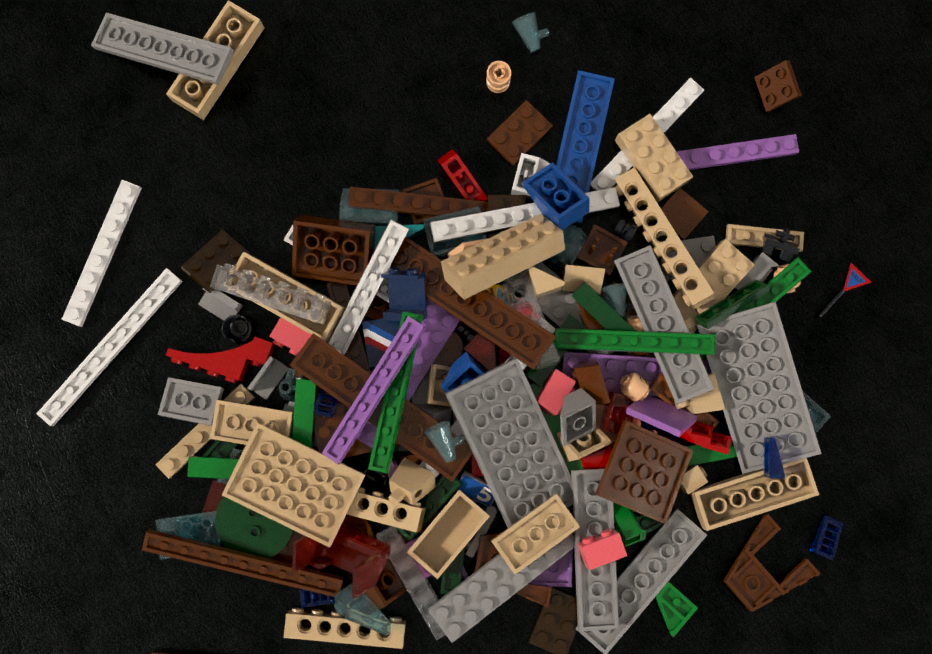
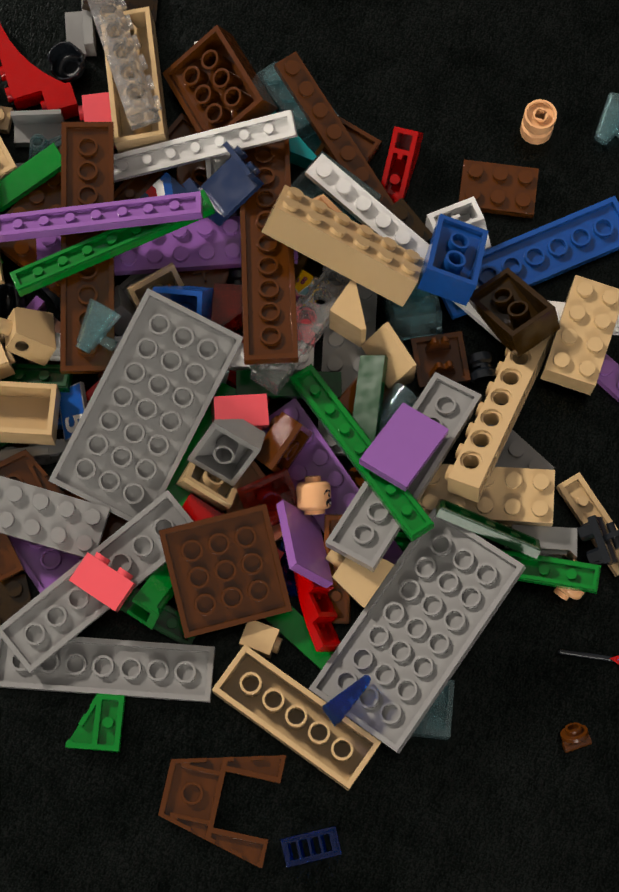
camera: 55 degrees right, 10 degrees down
clear blue slope [313,388,338,419] -> none
tan plate [491,493,580,575] -> none
reddish brown tile [661,188,709,240] -> none
none -> medium lavender tile [359,403,449,491]
none -> dark brown slope [469,268,560,358]
none -> reddish brown plate [560,722,592,753]

